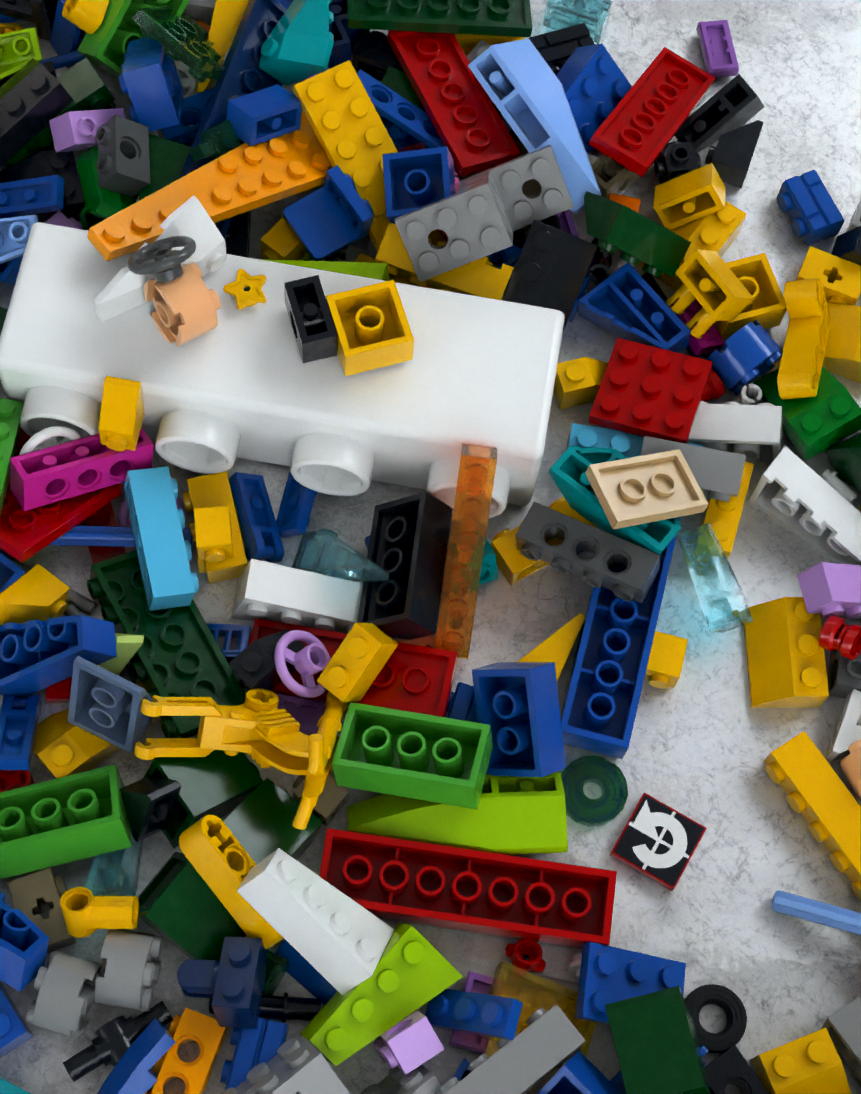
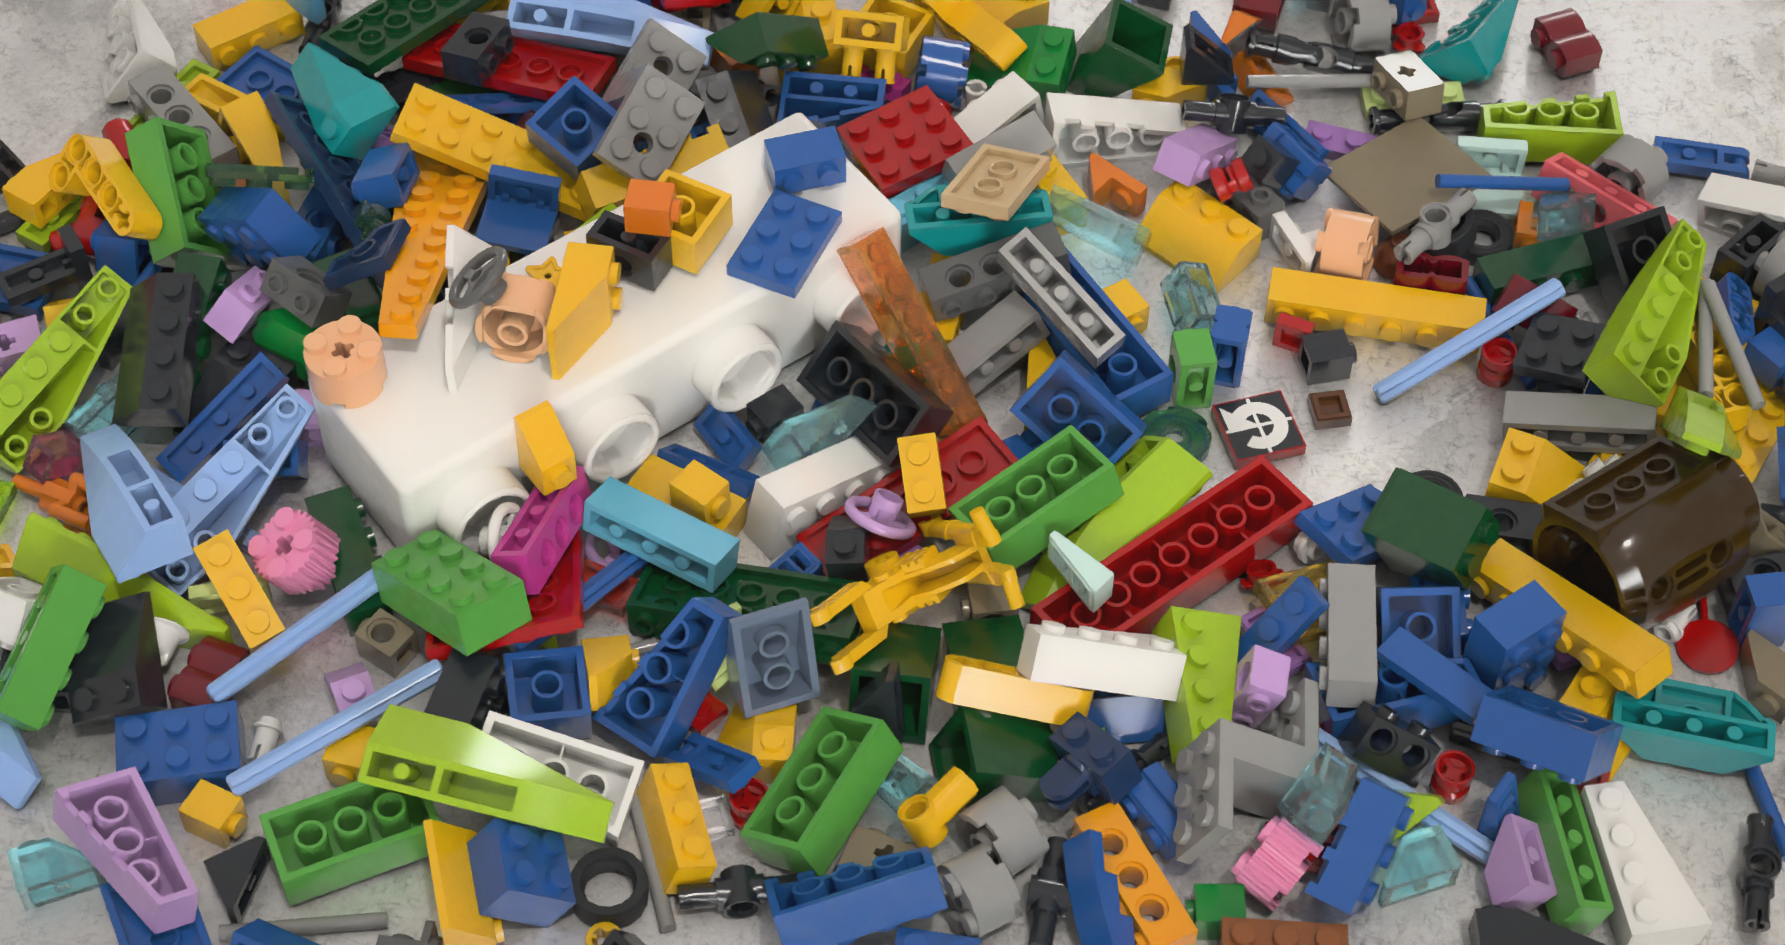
camera: 40 degrees left, 15 degrees down
none -> light nougat brick [303,315,388,409]
none -> dark blue tile [323,218,411,291]
none -> black brick [440,11,514,87]
none -> yellow slope [546,242,623,380]
none -> orange brick [623,178,682,237]
none -> blue plate [726,189,842,299]
none -> black brick [745,383,804,450]
none -> blue brick [764,126,846,193]
none -> light grey brick [930,290,1051,402]
none -> light grey brick [997,227,1125,369]
none -> light aqua slope [1048,530,1114,612]
none -> orange slope [1087,152,1148,218]
none -> clear light blue brick [1160,261,1221,336]
none -> bright green brick [1168,328,1218,411]
none -> blue brick [1211,305,1253,388]
none -> red plate [1272,312,1315,353]
none -> black brick [1297,329,1357,386]
none -> reddish brown tile [1307,390,1353,430]

